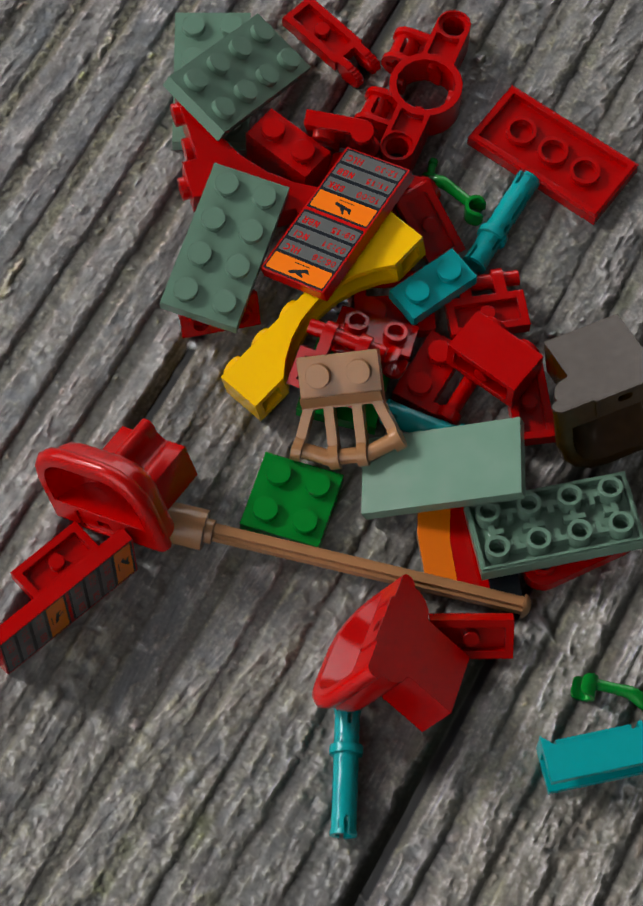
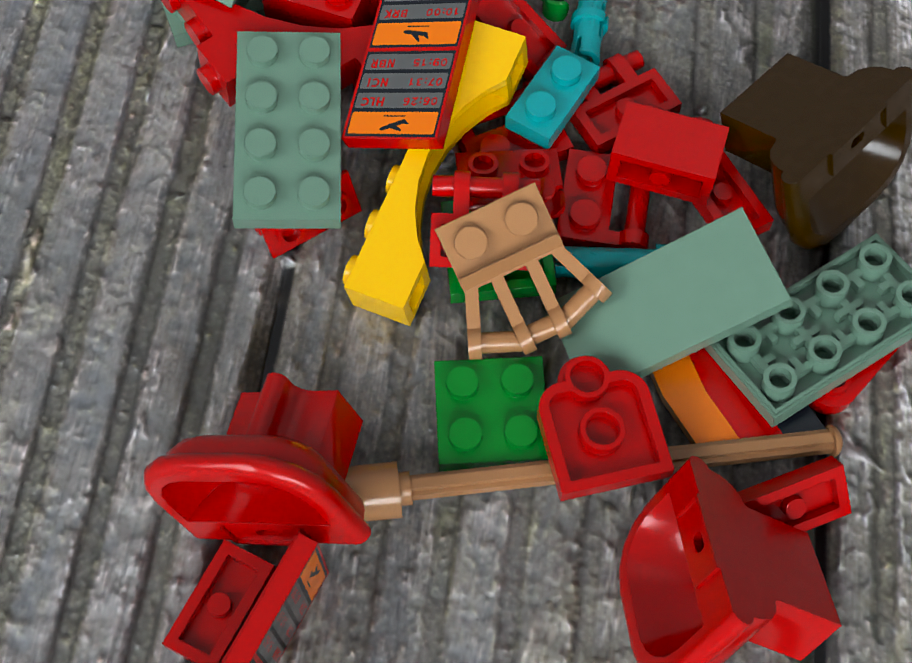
camera: 20 degrees left, 0 degrees up
none -> red plate [537,356,675,502]

